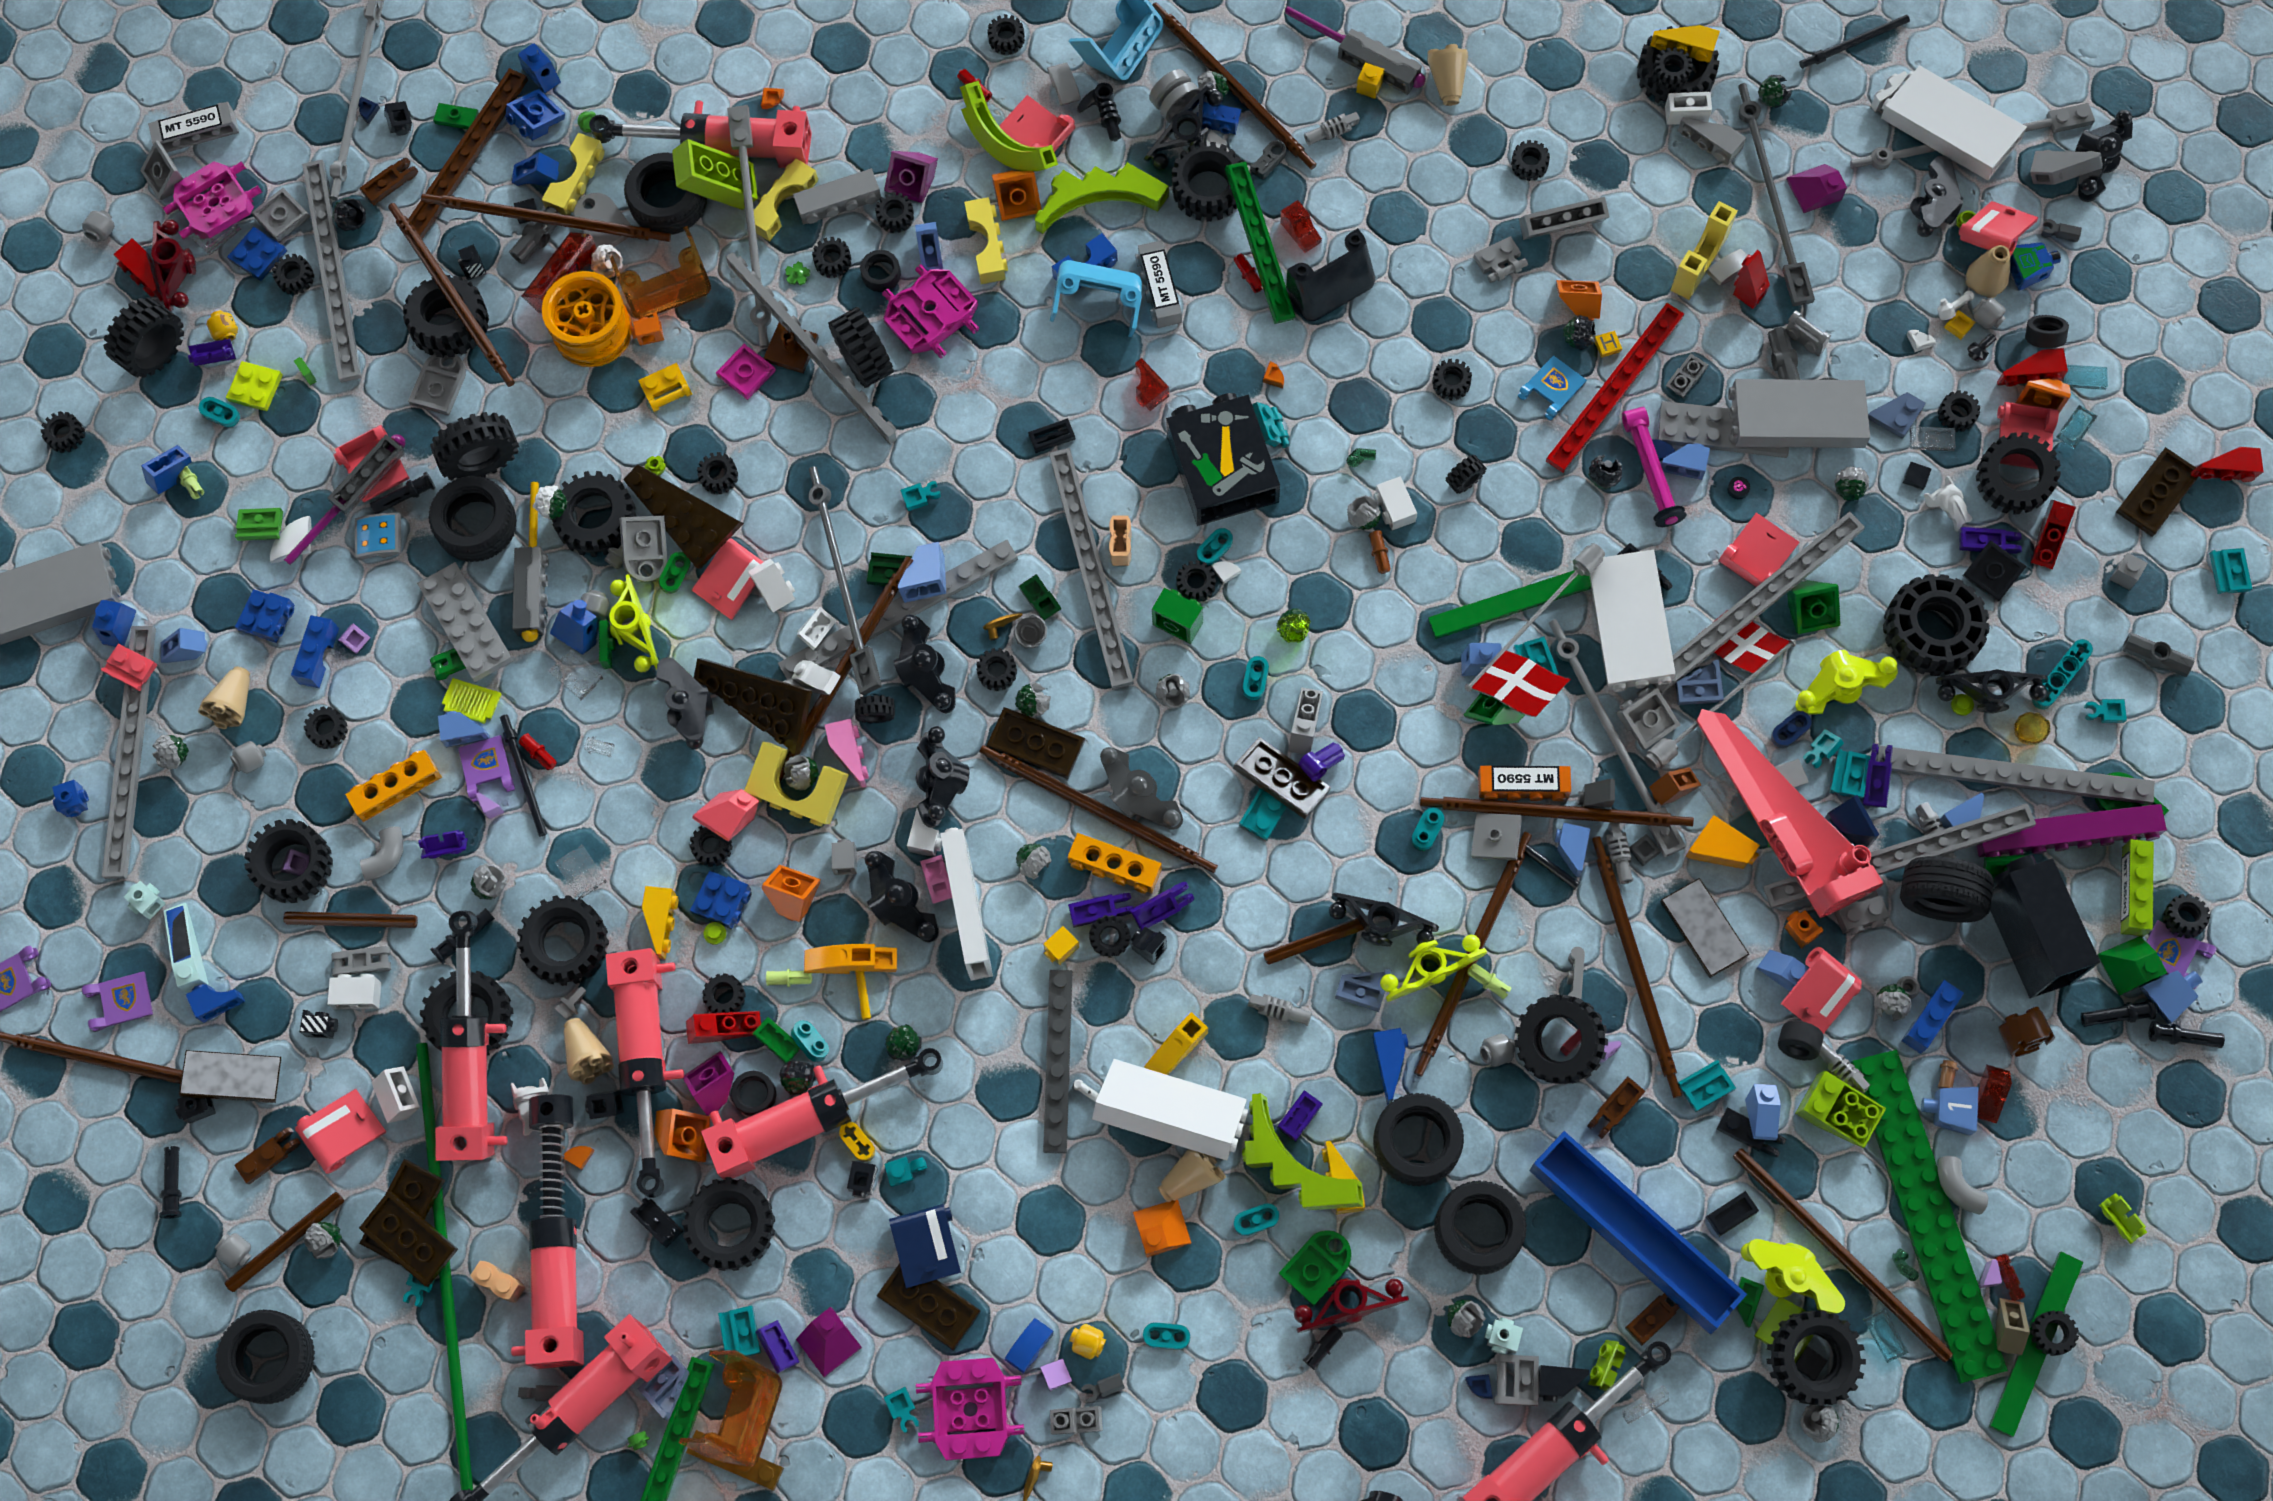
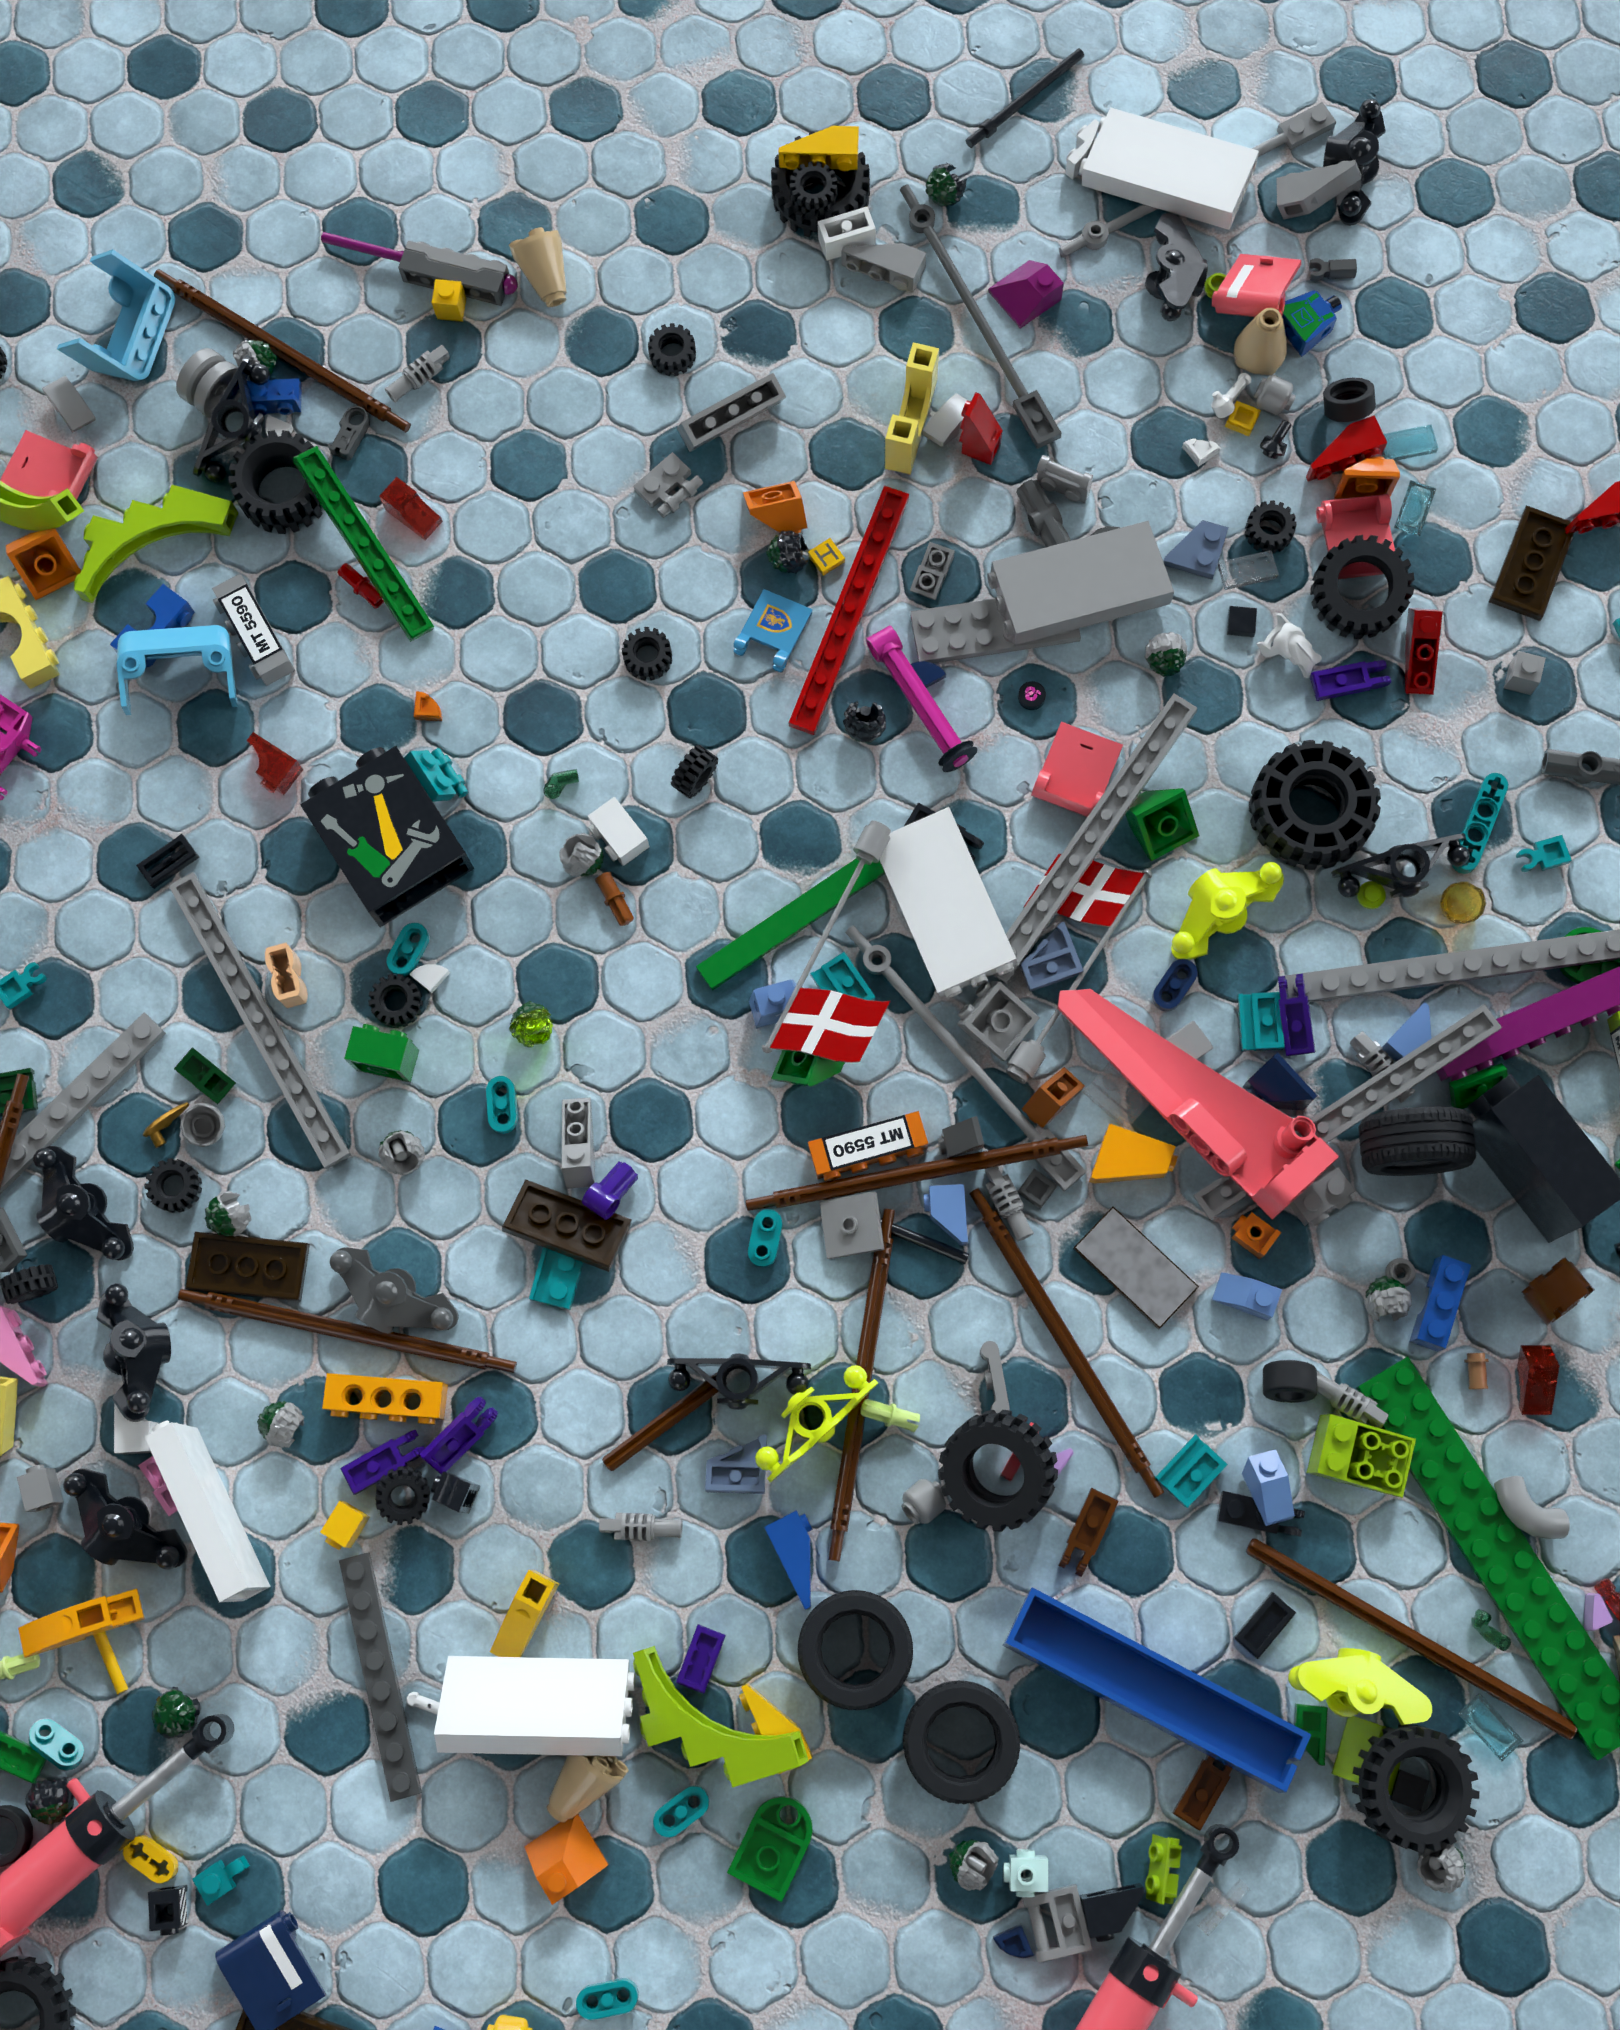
camera: 15 degrees left, 5 degrees up
medium blue slope [898,542,946,603] -> none
black piece [1077,83,1121,142] -> none
black windscreen [1286,228,1375,321] -> none
dark red piece [1294,1278,1409,1333] -> none
black axle [1303,1325,1343,1370] -> none
medium blue slope [1661,443,1710,480] -> none
coral door [1780,947,1862,1034] -> none
teal plate [1803,729,1844,769] -> none
medium blue torso [1921,1087,1978,1135] -> none
black plate [1962,540,2027,602] -> none

